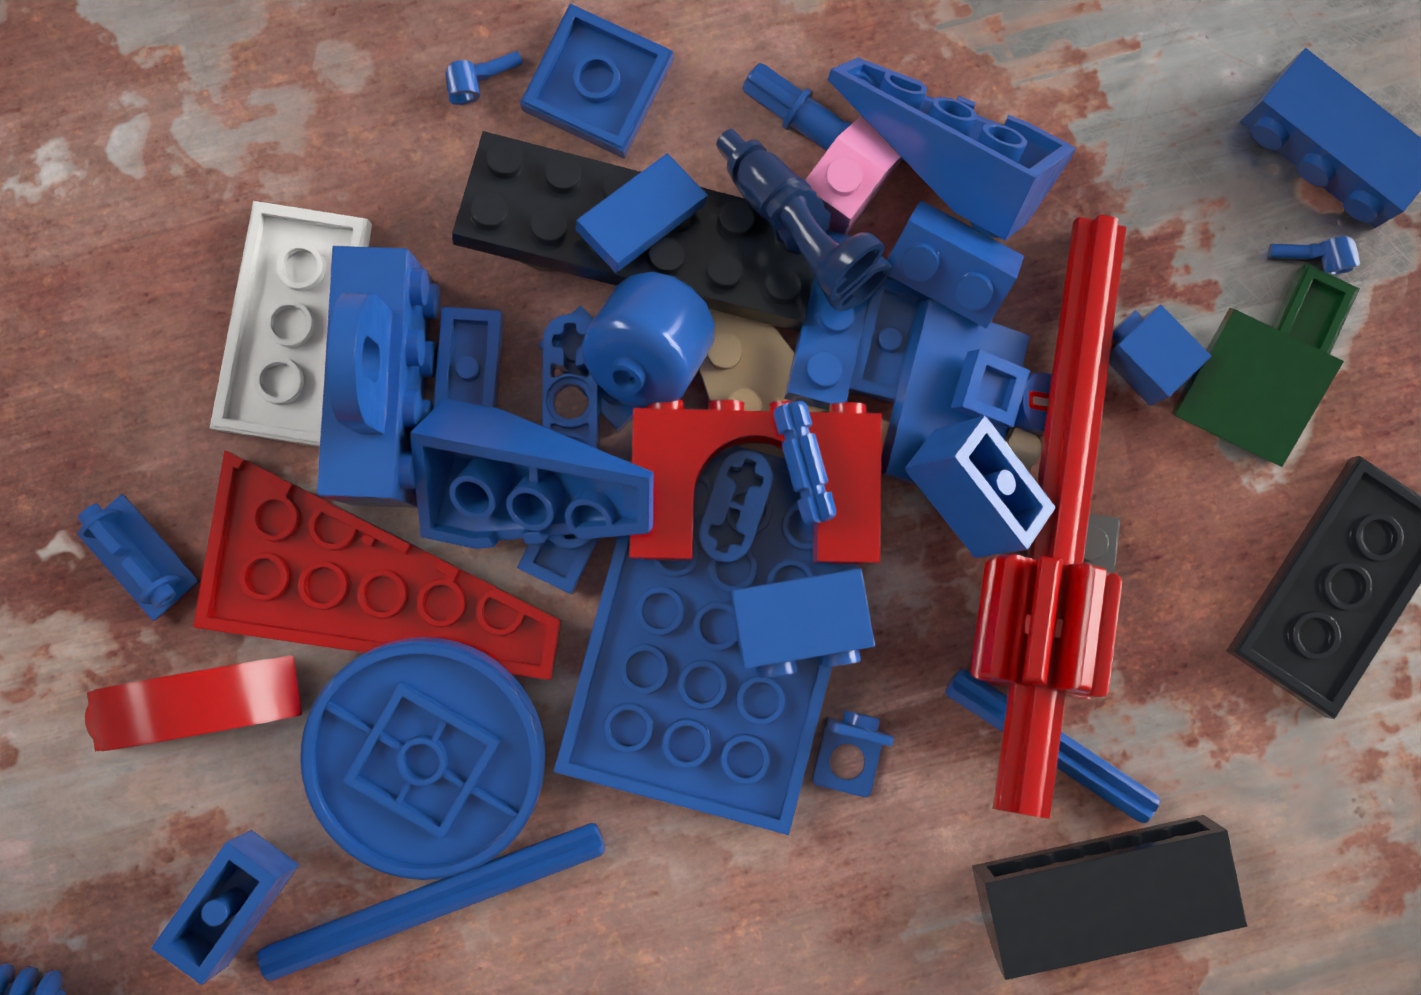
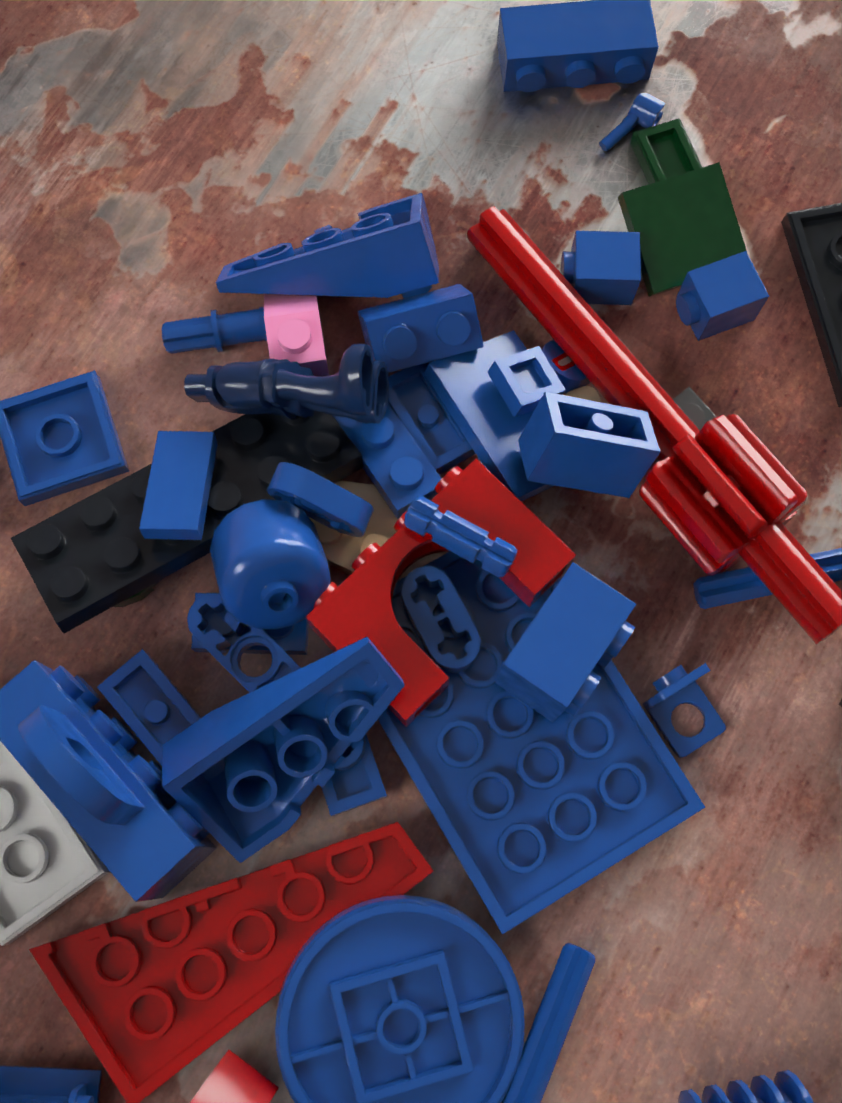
camera: 45 degrees left, 10 degrees down
none -> blue beam [266,462,374,537]
none -> blue brick [676,251,769,341]

